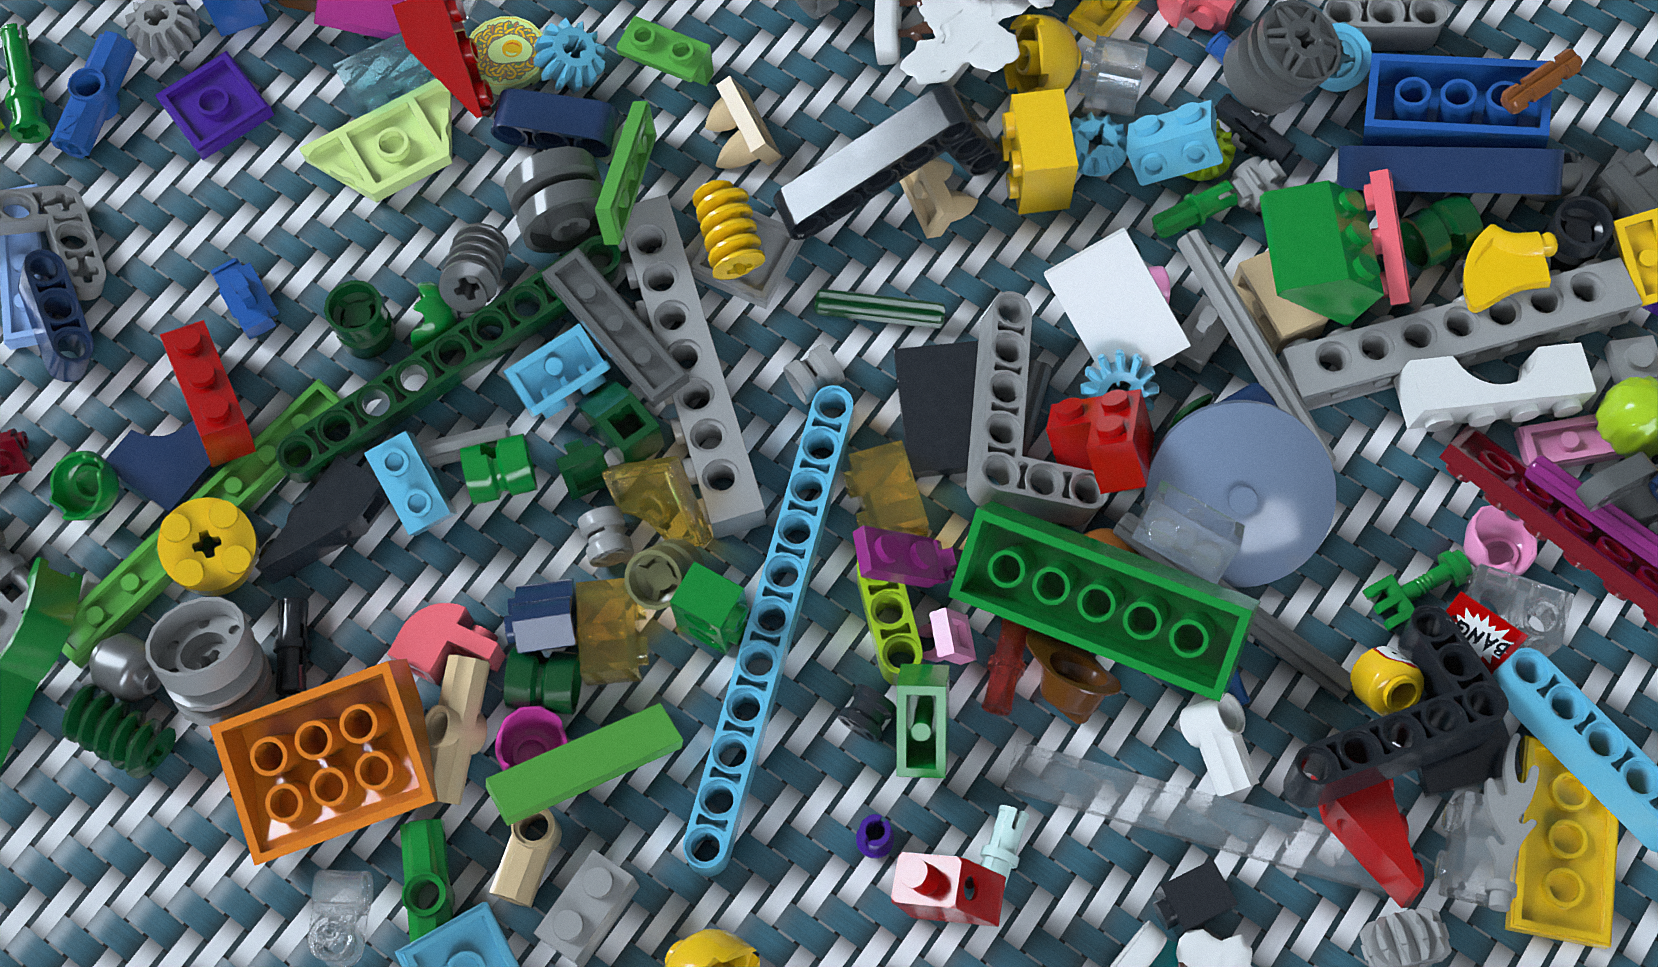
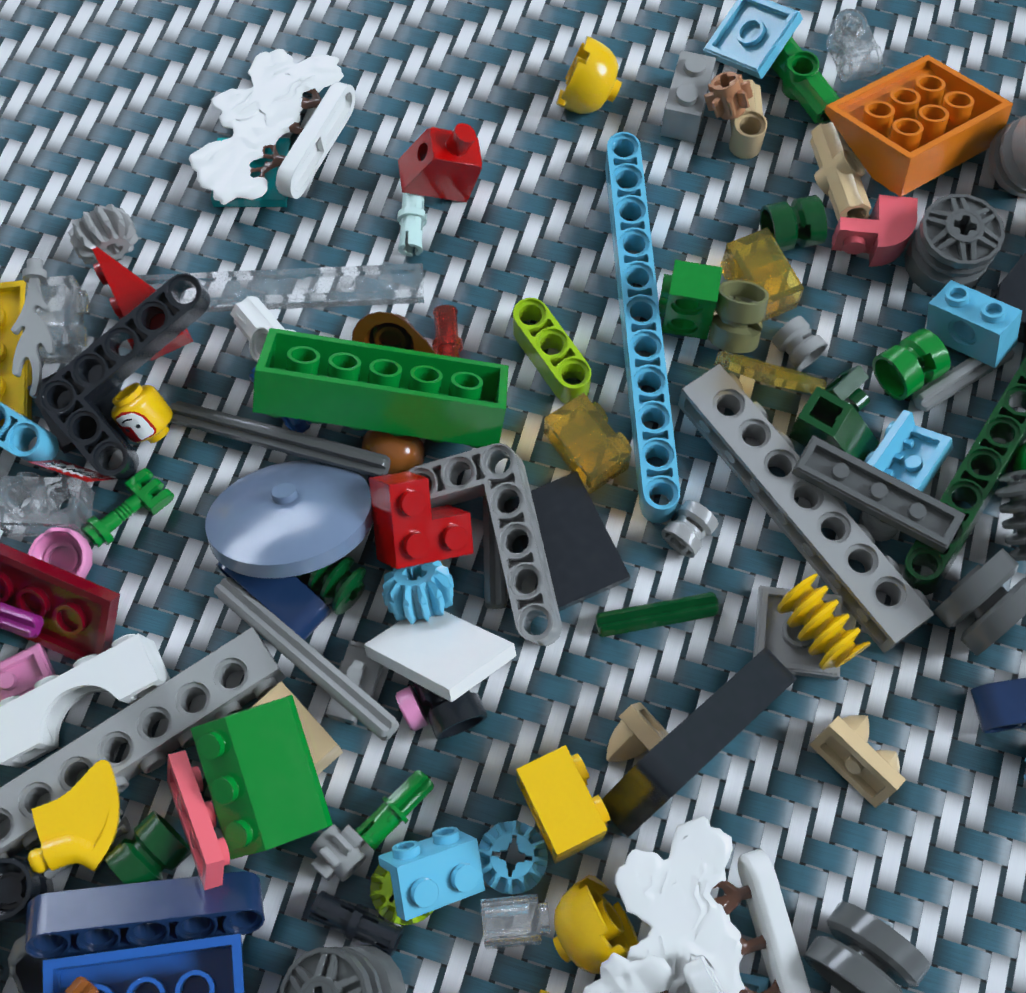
camera: 160 degrees right, 0 degrees up
black pin [273,597,312,696] -> none
bright green tile [486,703,683,826] -> none
dark pink hair [495,706,569,771] -> none
dark blue brick [504,578,580,654] -> none
bright green tile [595,101,657,245] -> none
bright green bracket [616,16,714,86] -> none
black wheel [838,684,897,743] -> none
magenta hinge [852,525,963,588] -> none
dark purple pin [856,814,894,859] -> none
green brick [896,664,950,779] -> none
bright pink tile [917,607,977,665] -> none
clear brick [1131,479,1245,584] -> none
black brick [1153,859,1238,938] -> none
none -> nougat gear [704,71,753,120]
none -> dark grey wheel [904,194,1005,296]

